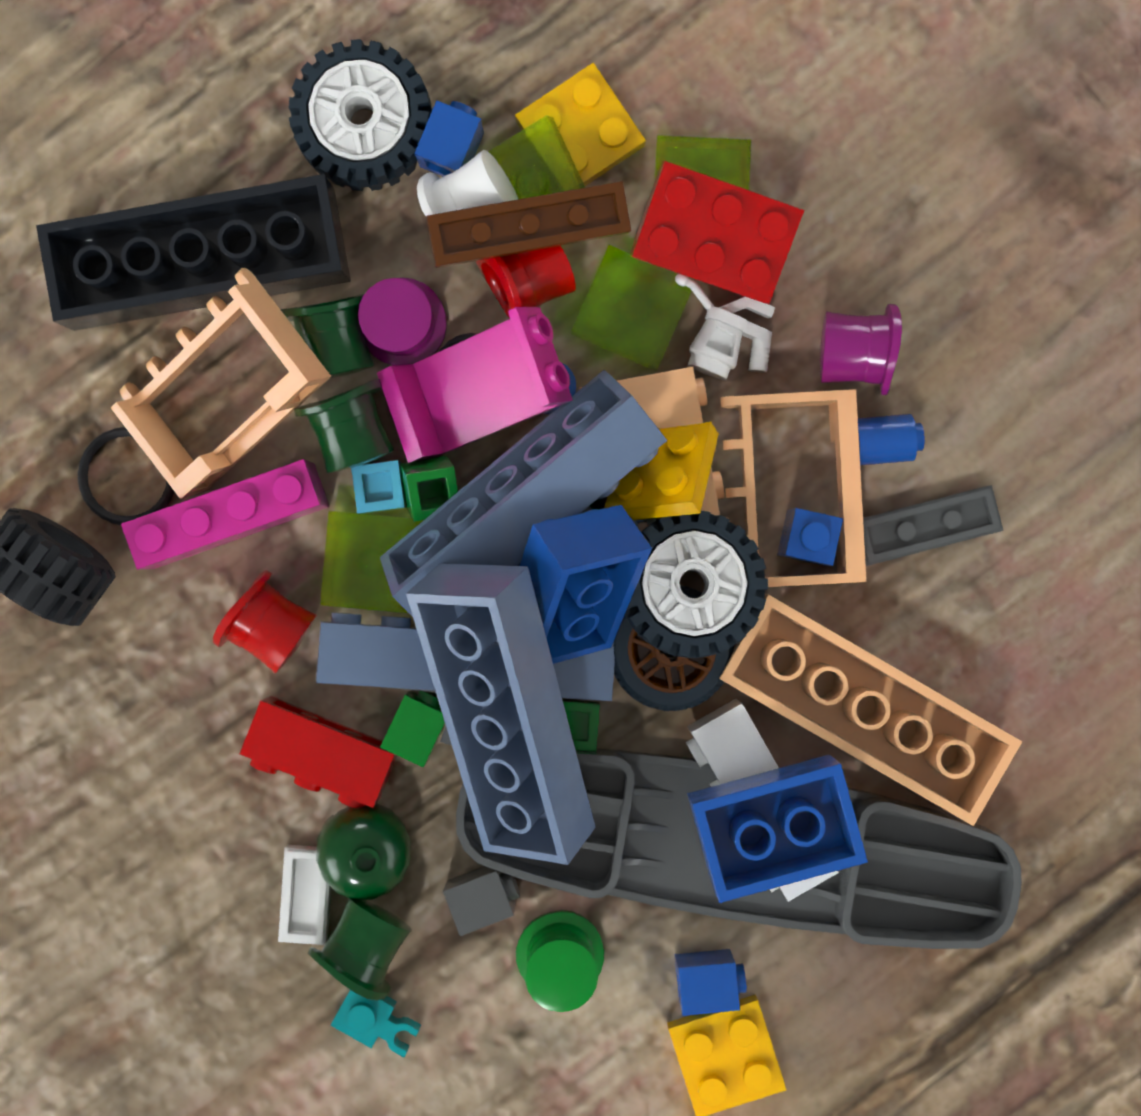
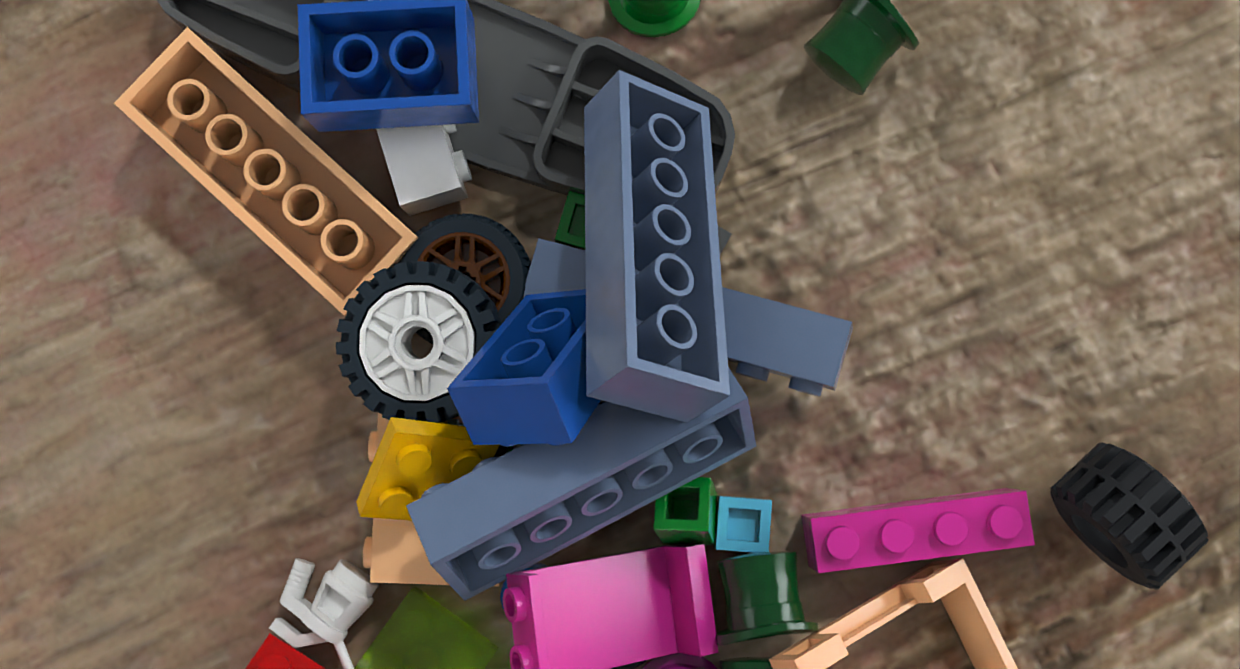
camera: 165 degrees left, 5 degrees down
black tyre [77,427,175,525] -> none
red piece [213,570,317,674] -> none
red brick [239,696,397,809] -> none
white tile [278,845,332,945] -> none
dark green cylinder [316,803,411,900] -> none
clear neon green plate [320,511,424,613] -> none
green brick [380,690,446,768] -> none
dark grey brick [443,866,520,936] -> none
light nougat hinge [720,389,866,587] -> none
blue brick [777,508,843,566] -> none
magenta piece [820,304,902,395] -> none
blue brick [858,414,925,466] -> none
dark grey tile [863,485,1004,566] -> none

